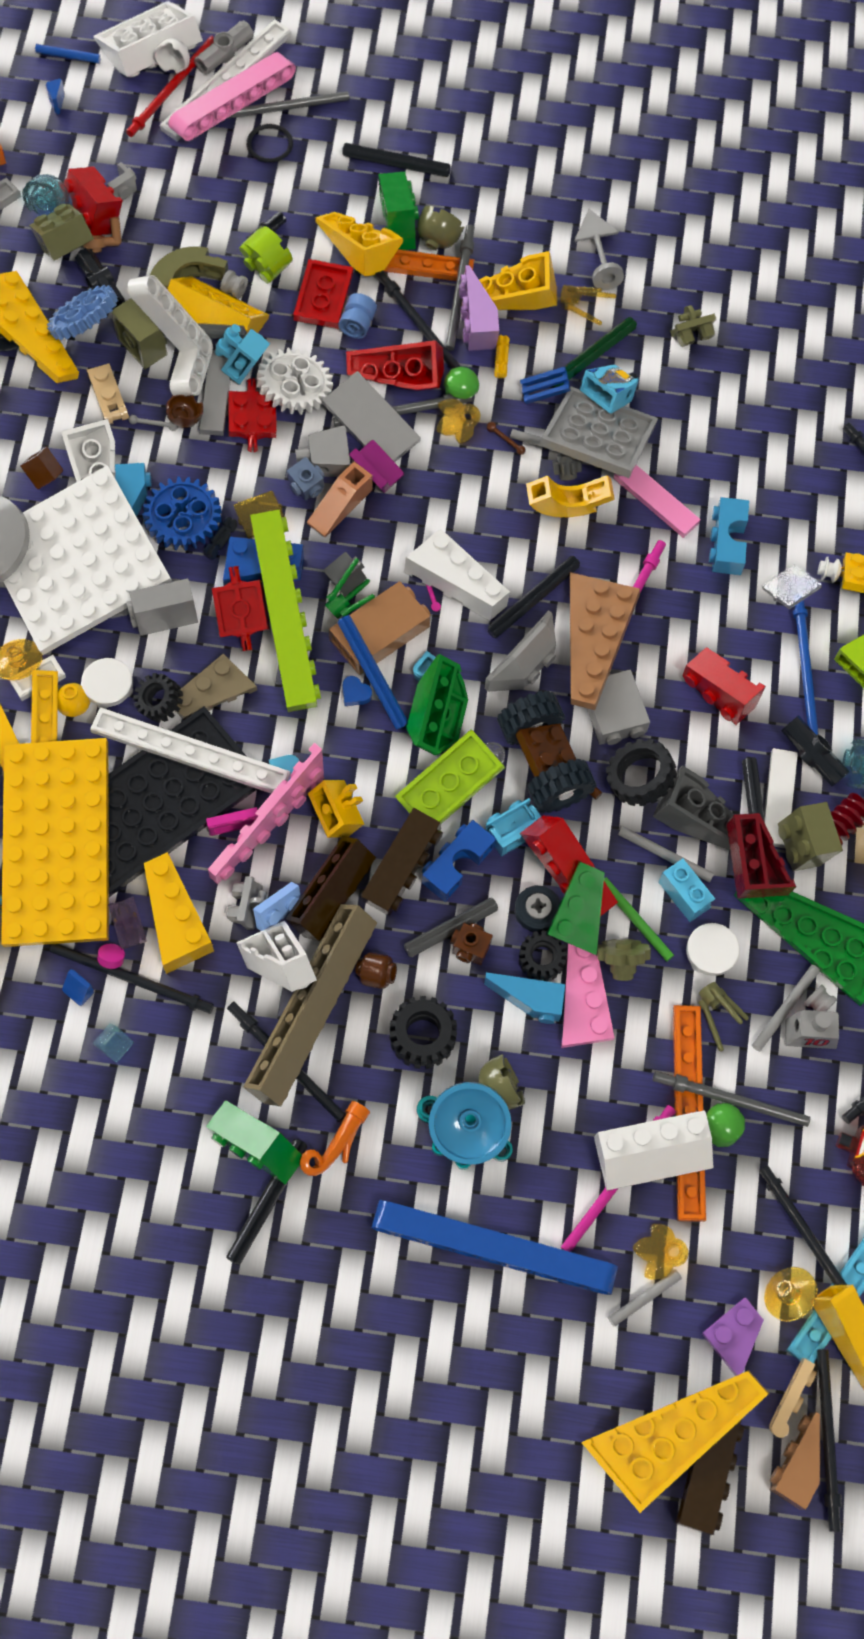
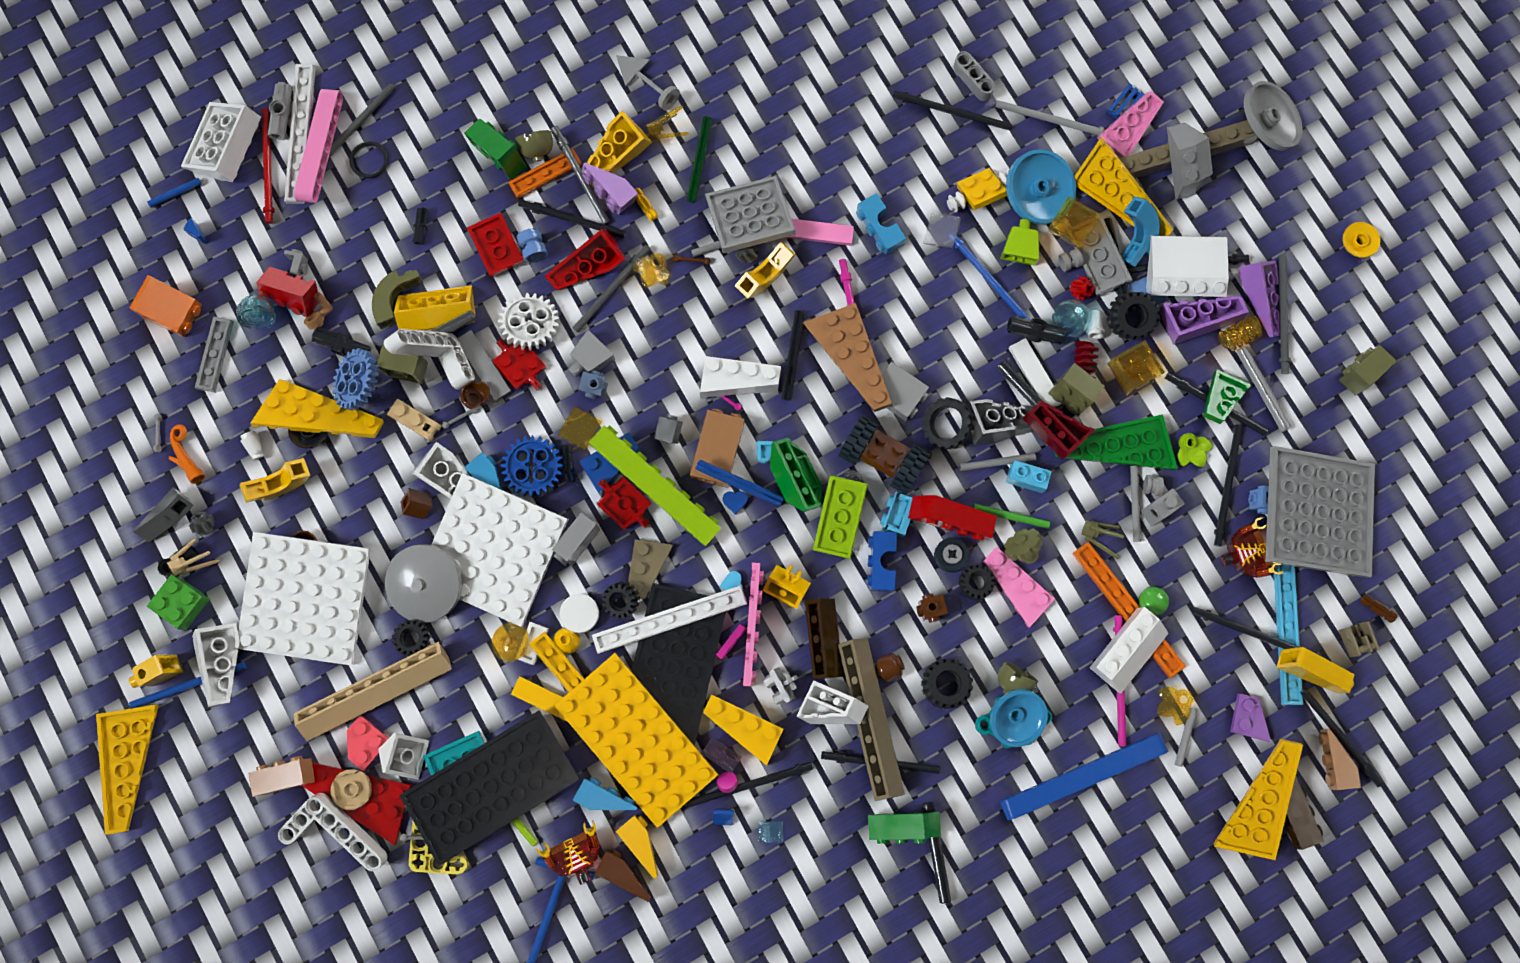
camera: 35 degrees left, 10 degrees up
olive brick [29,204,94,261] -> none
white hair [154,38,190,74] -> none
medium azure brick [215,324,270,385] -> none
light grey wheel [220,270,248,299] -> none
lime brick [239,226,293,284] -> none
light blue plate [253,882,301,931] -> none
orange plant [300,1101,370,1176] -> none
nougat slope [307,462,372,537] -> none
yellow wedge [316,212,403,276] -> none
light grey tile [322,371,421,462] -> none
green plant [325,558,375,619] -> none
black axle [342,142,451,177] -> none
magenta panel [349,440,404,494] -> none
dark brown brick [361,808,443,916] -> none
dark grey axle [404,898,498,957] -> none
bright green hair [443,367,479,399] -> none
dark azure slope [484,972,565,1024] -> none
light grey wedge [485,610,556,692] -> none
blue tile [520,366,571,404] -> none
green wing [547,861,605,955] -> none
medium azure torso [580,365,638,414] -> none
dark grey bar [652,1071,811,1127] -> none
olive hips [670,305,717,347] -> none
wedge [682,647,766,725] -> none
white tile [686,923,740,976] -> none
clear yellow dish [764,1267,818,1322] -> none
tan plate [769,1358,817,1438] -> none

